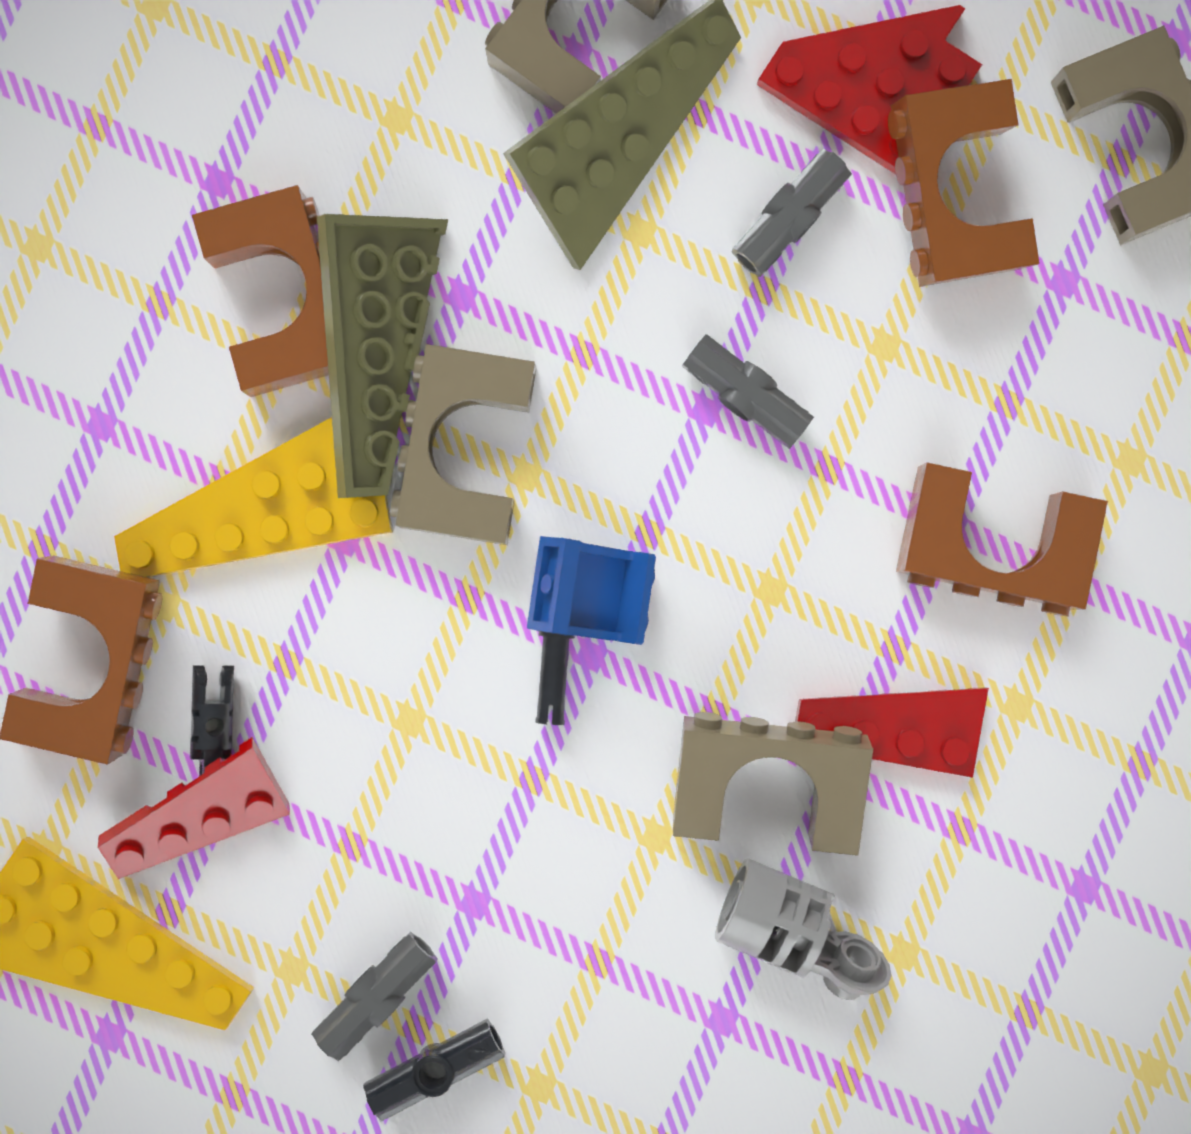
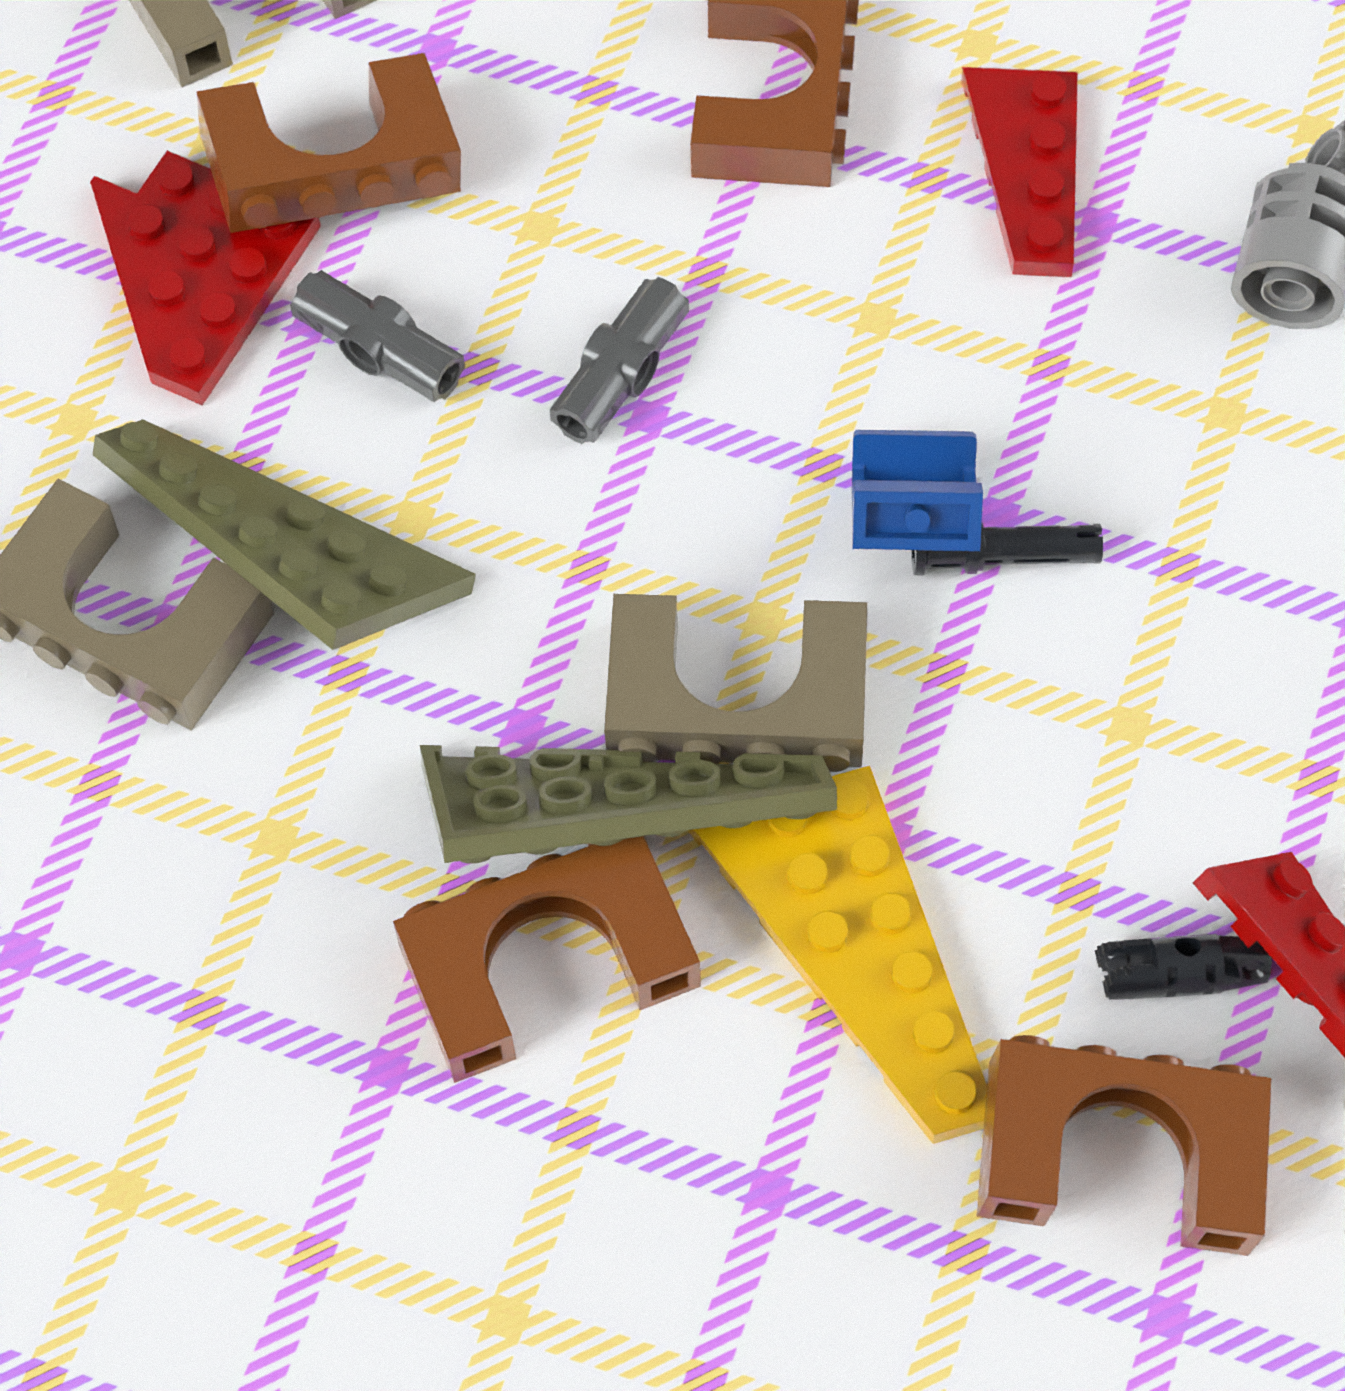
camera: 90 degrees left, 25 degrees down
dark tan arch [672,712,873,856] -> none

